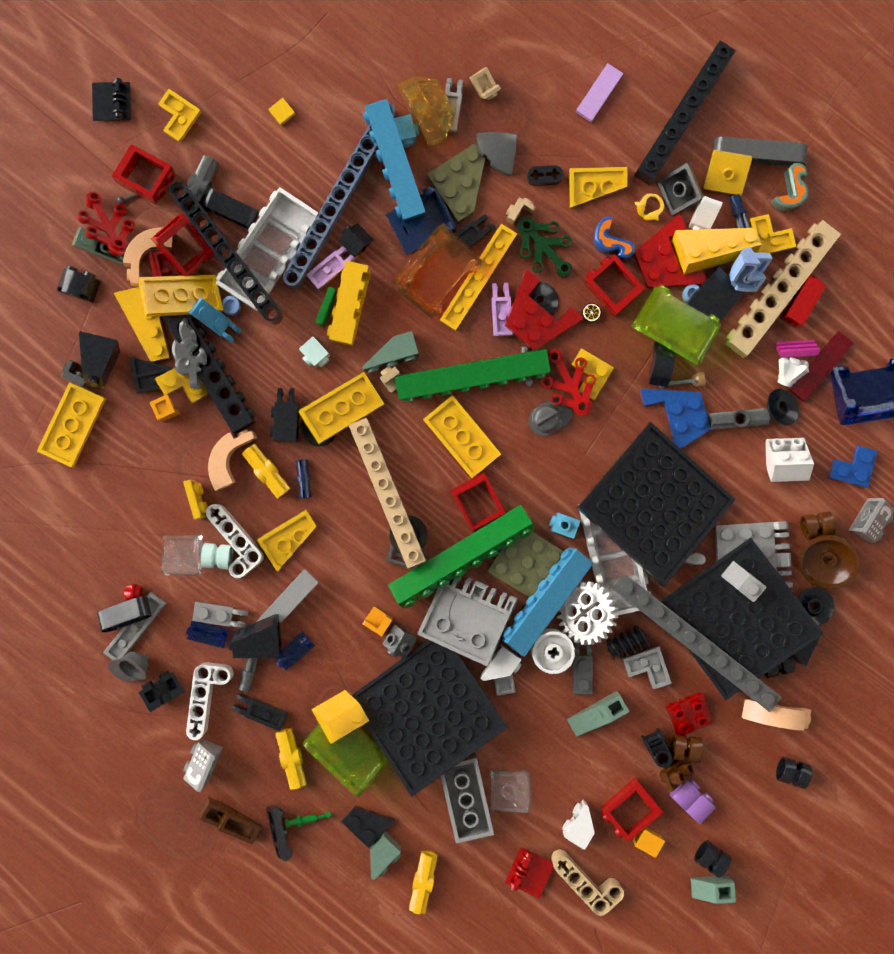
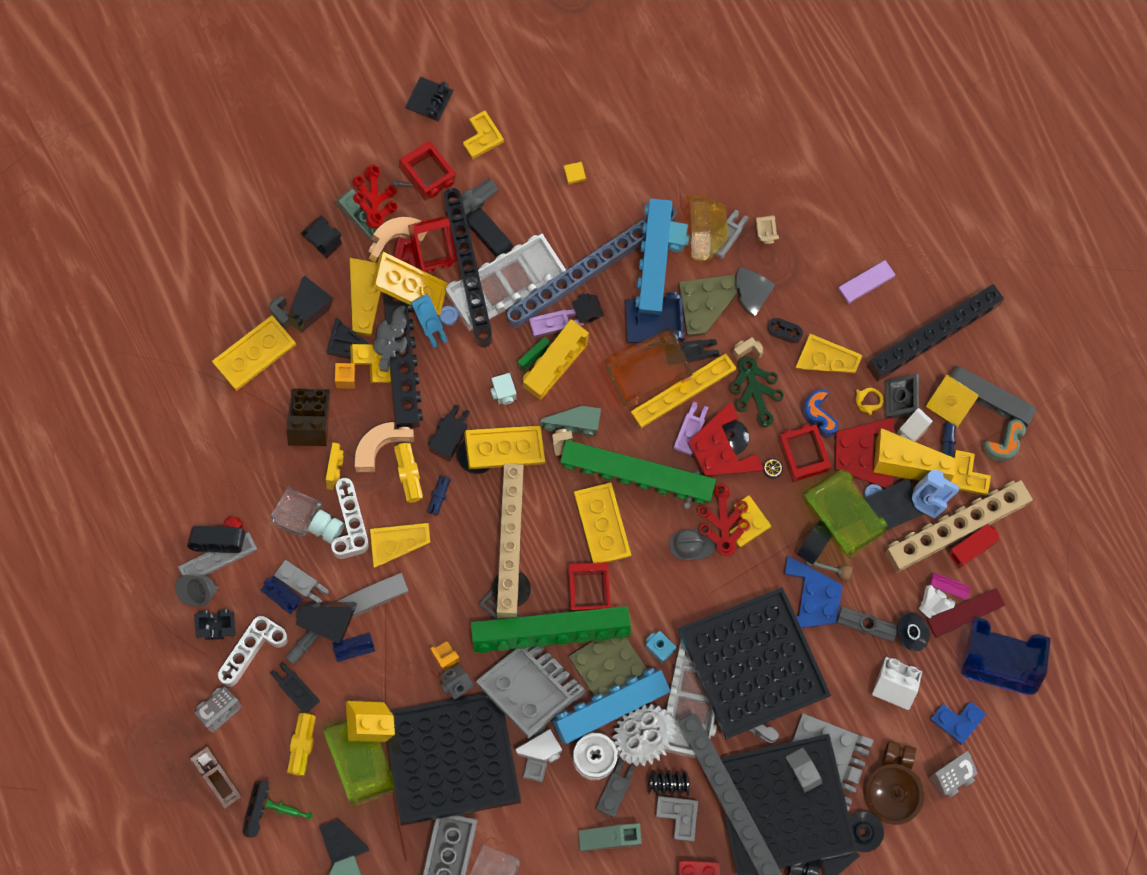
camera: 20 degrees right, 15 degrees down
none -> dark brown slope [287,388,330,446]

